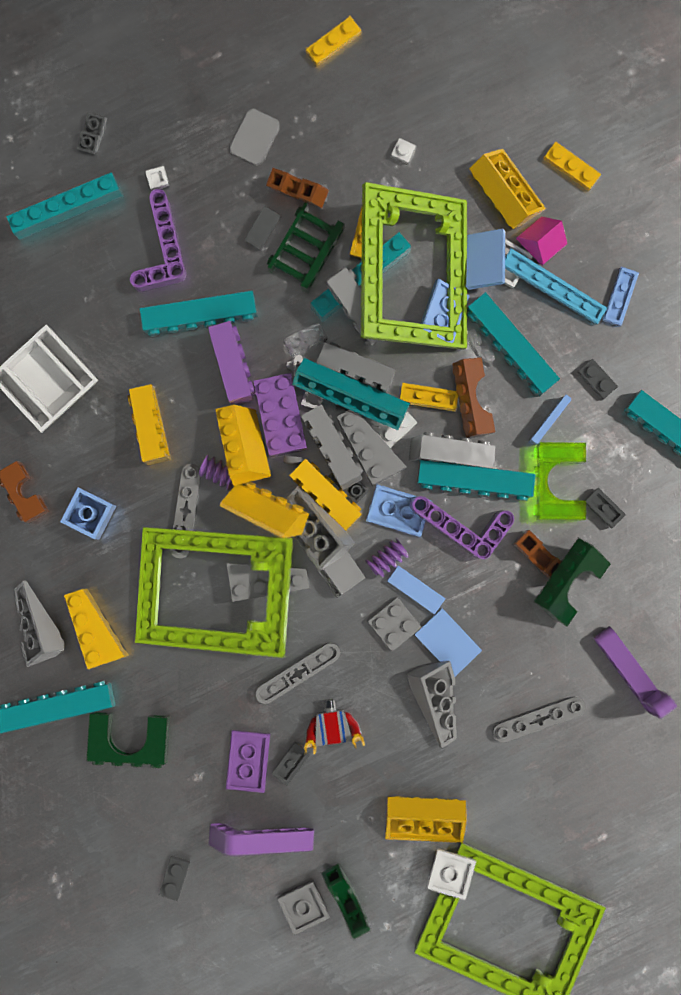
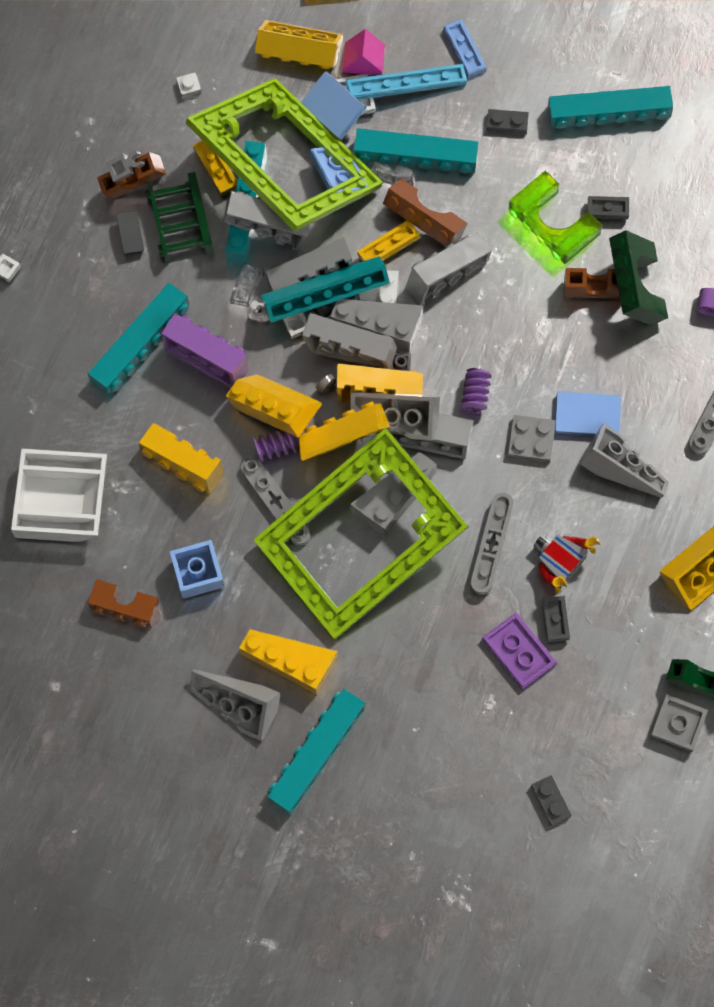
camera: 45 degrees left, 15 degrees down
dark green arch [86,712,170,768] -> none
medium lavender beam [130,189,186,292] -> none
medium lavender beam [209,823,314,855] -> none
light grey piece [230,108,279,166] -> none
medium lavender brick [253,373,308,458] -> none
yellow plate [306,16,362,66] -> none
light blue tile [366,484,431,537] -> none
light blue tile [388,565,445,614] -> none
medium lavender beam [410,496,514,559] -> none
teal brick [417,460,536,501] -> none
light blue tile [529,394,571,446] -> none
none -> light grey plate [106,151,145,182]

